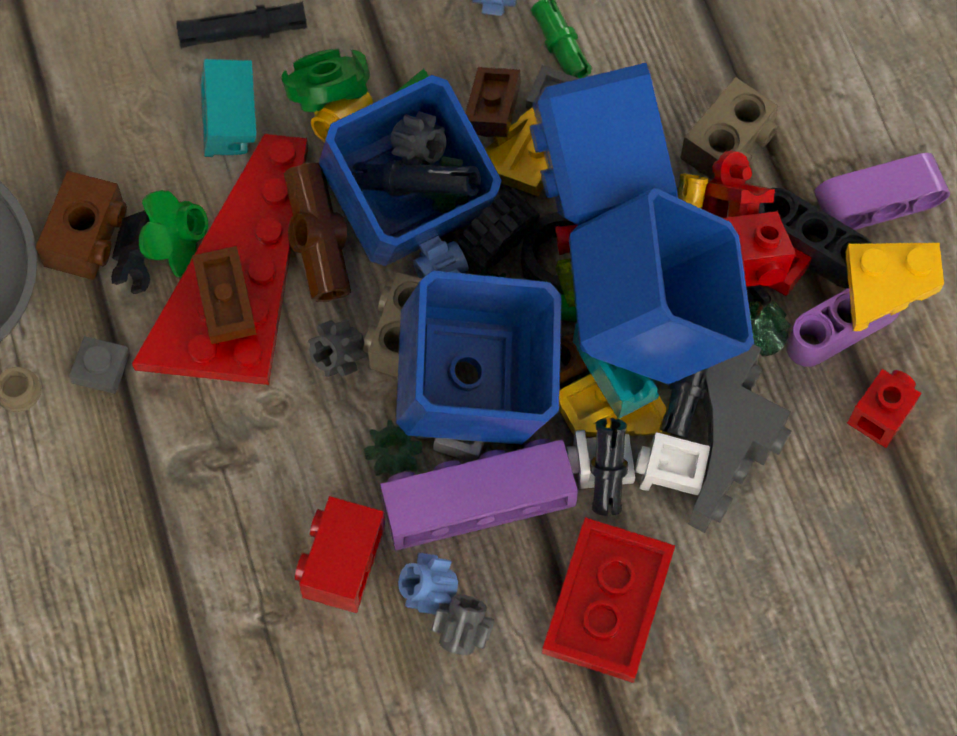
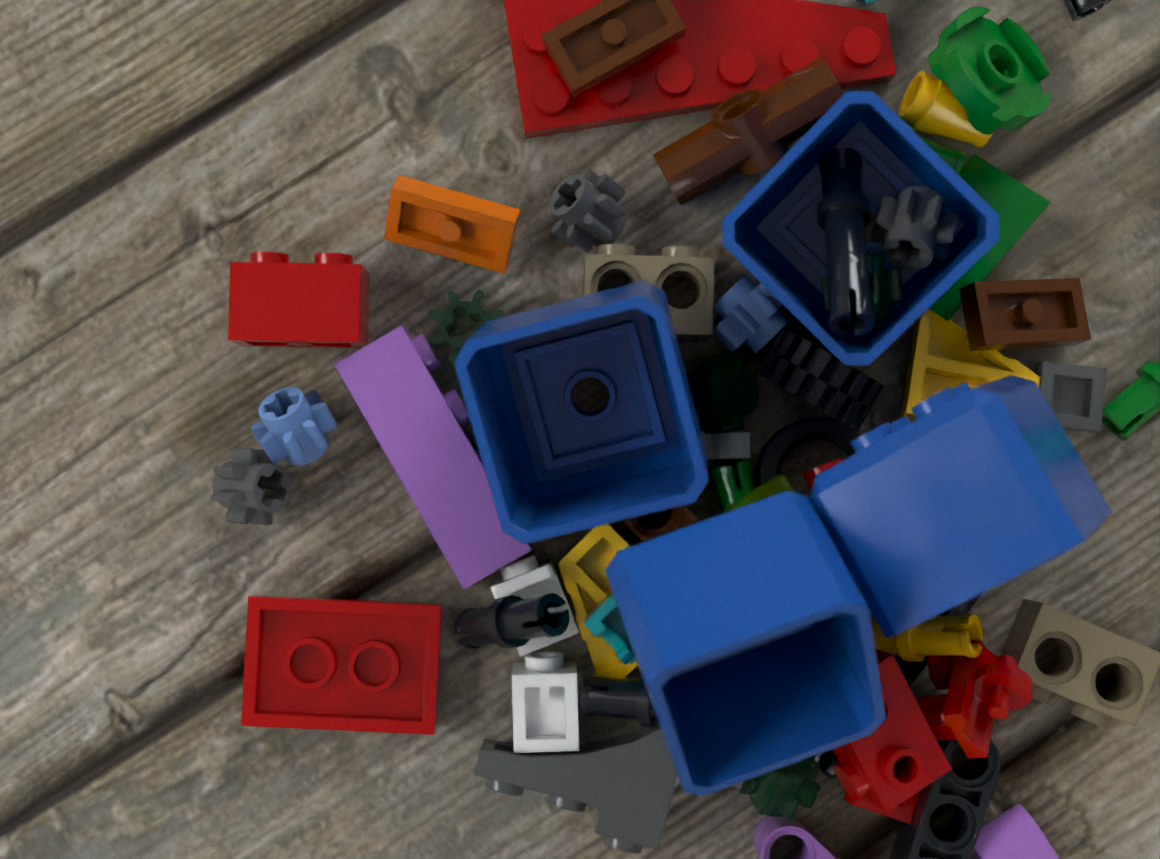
camera: 75 degrees right, 20 degrees up
none -> orange plate [384,174,521,274]

